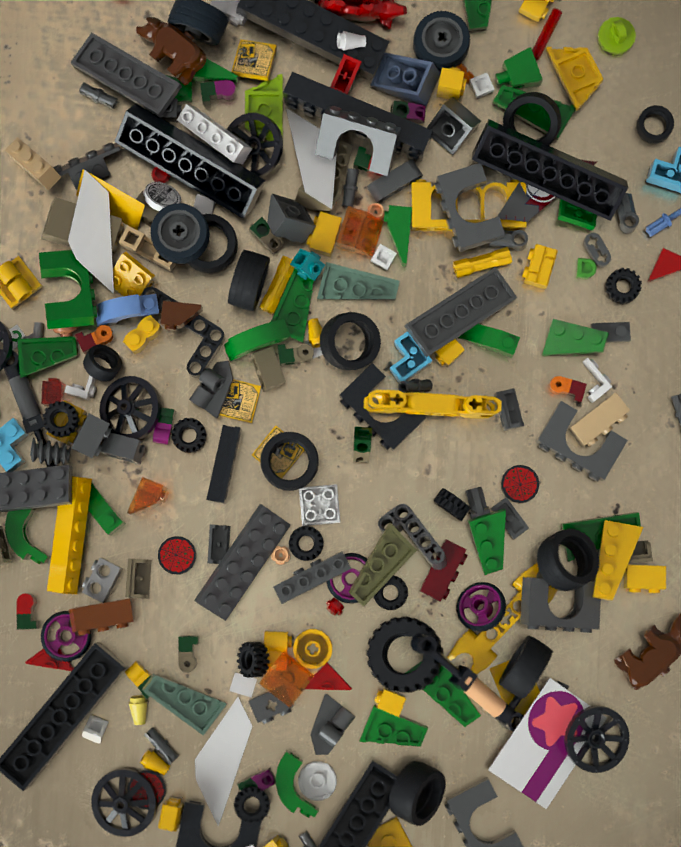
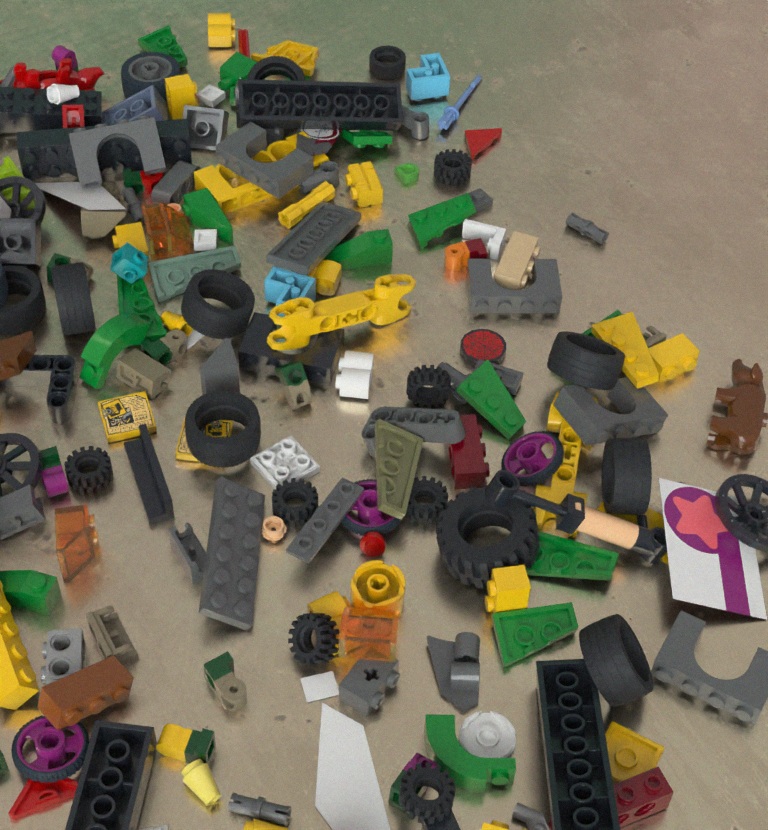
camera: 35 degrees left, 35 degrees down
sand green wing [141,674,227,735] -> none
tile [158,536,197,575] -> none
dark grey panel [189,361,233,418] -> none
yellow axle [259,256,294,315] -> none
dark grey slope [267,194,315,243] -> none
red tile [301,662,352,691] -> none
dark grey hinge [494,388,524,431] -> none
dark grey beam [583,233,611,267] -> none
lime tile [598,17,636,55] -> none
none -> dark grey slope [200,338,240,396]
none -> white brick [335,351,374,399]

